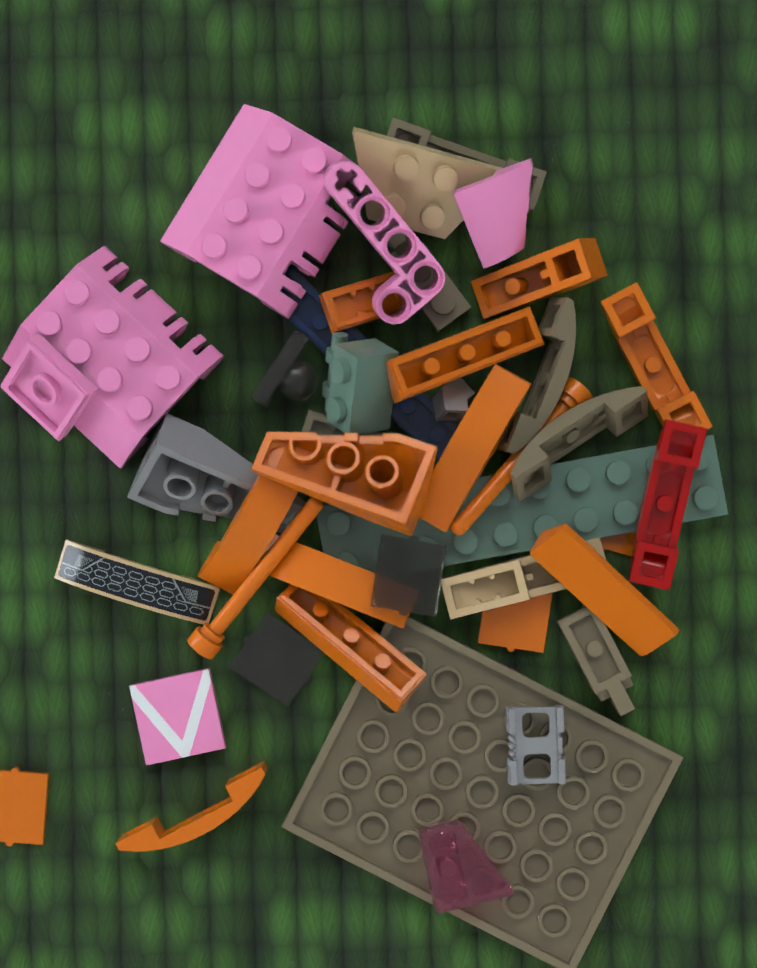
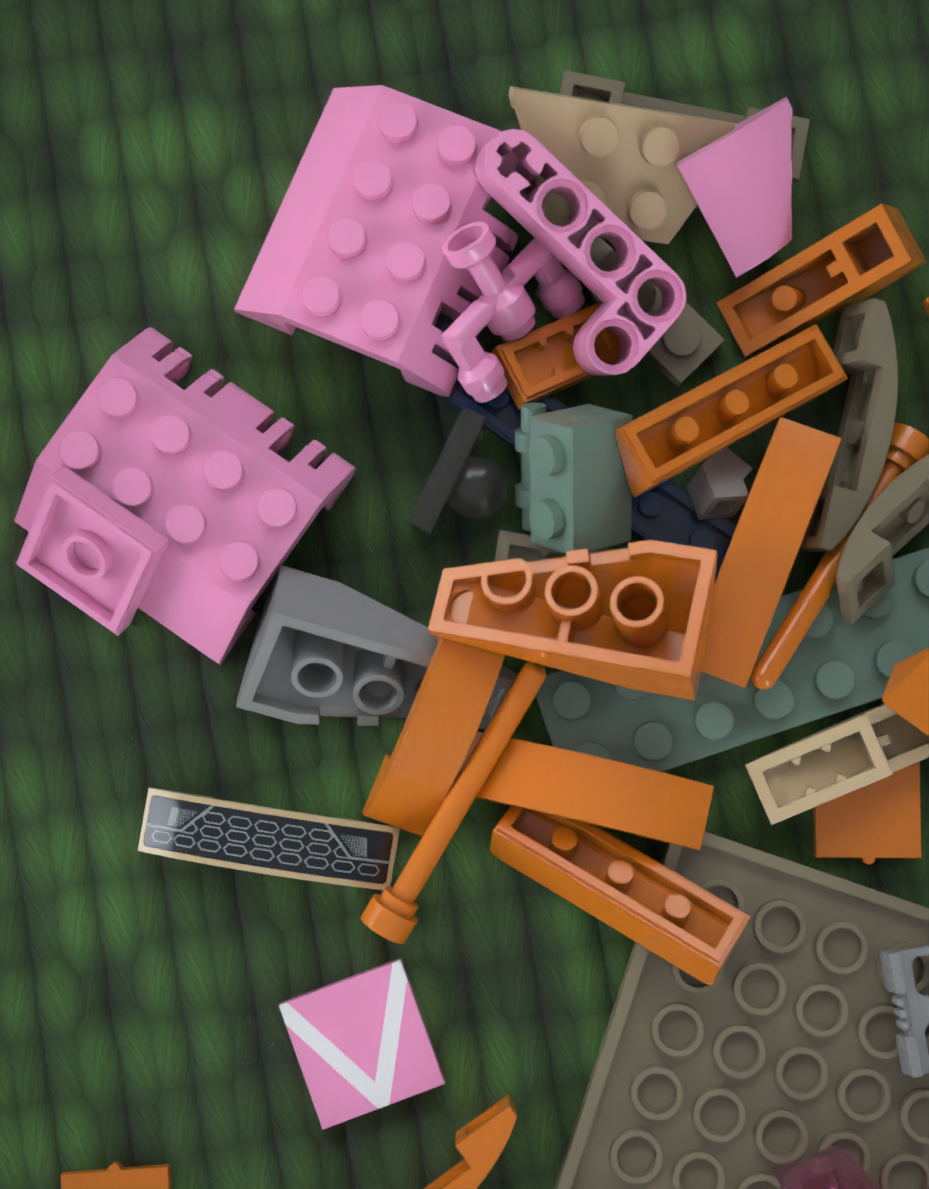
camera: 10 degrees left, 5 degrees down
clear smoke piece [229,612,324,707] -> none
clear smoke piece [371,535,447,617] -> none
none -> bright pink piece [440,221,585,403]

